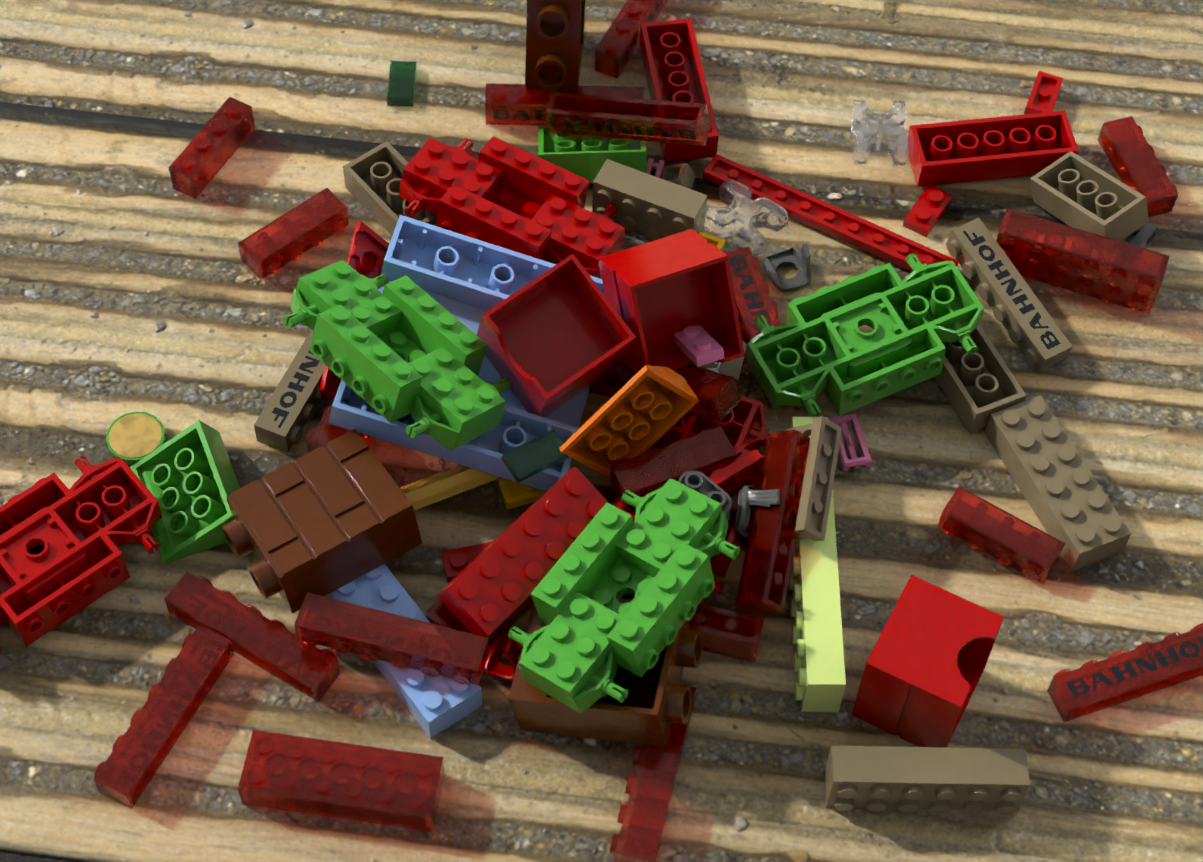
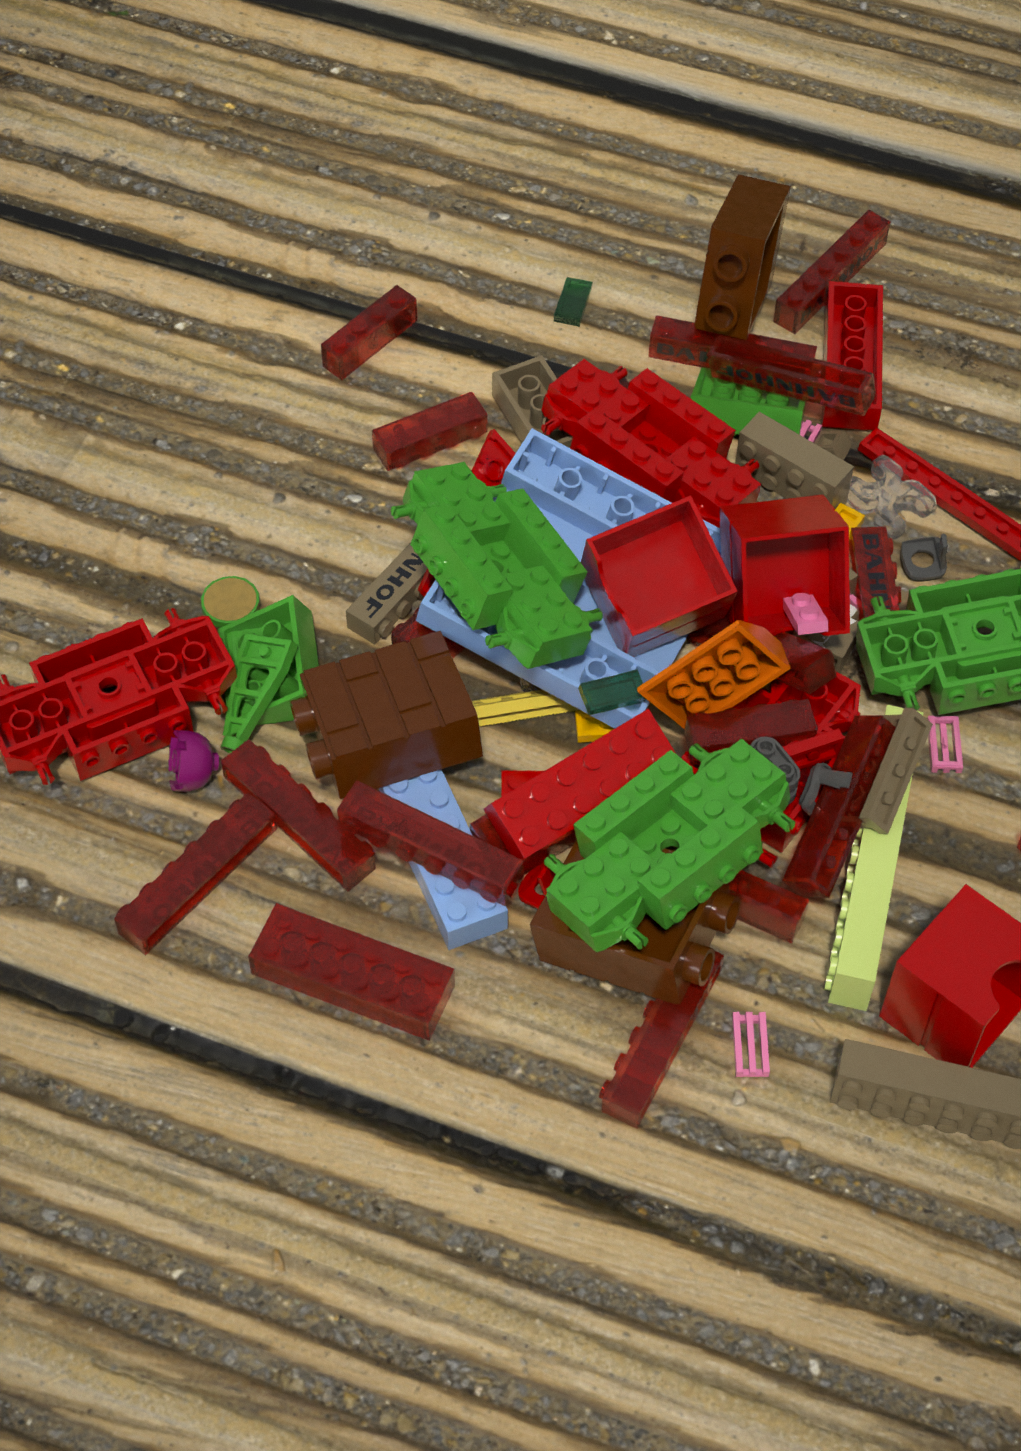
camera: 15 degrees right, 0 degrees up
none -> magenta cylinder [168,730,219,792]
none -> bright green plate [220,633,298,756]
none -> bright pink tile [732,1012,770,1077]

